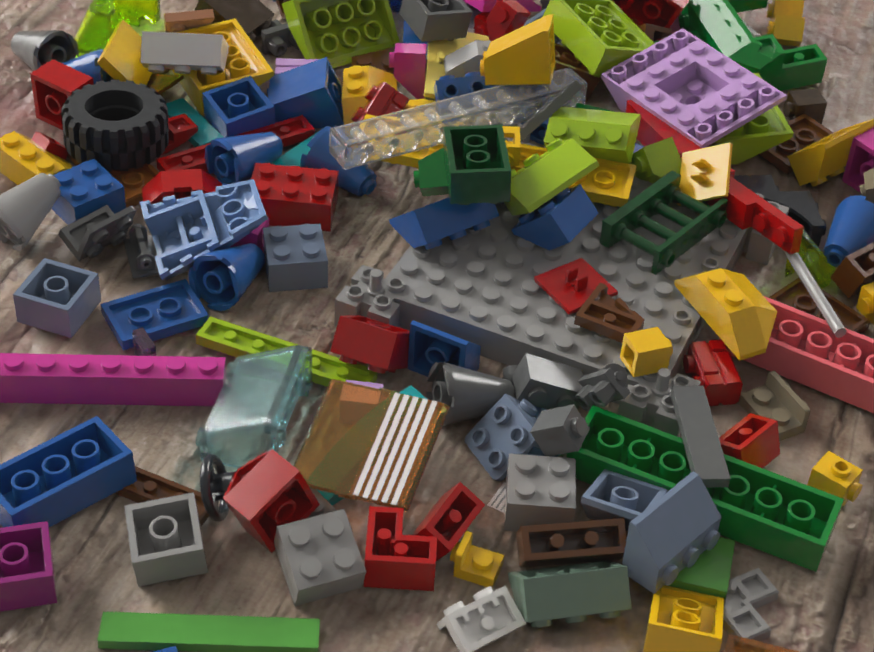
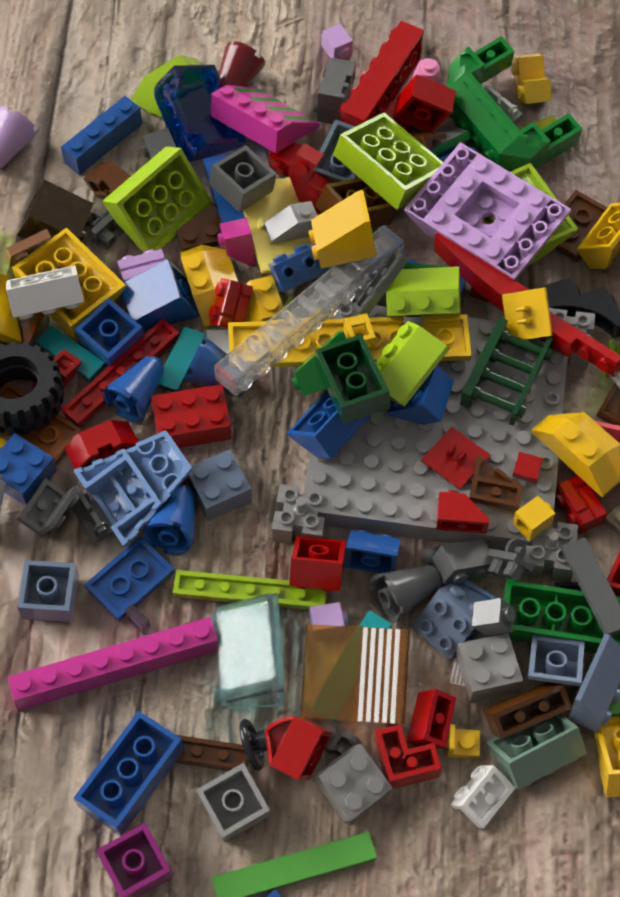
camera: 15 degrees left, 20 degrees up
lime slope [631,137,681,183] -> none
dark brown brick [783,88,827,124] -> none
none -> red slope [436,490,489,534]
none -> red tile [512,452,543,483]

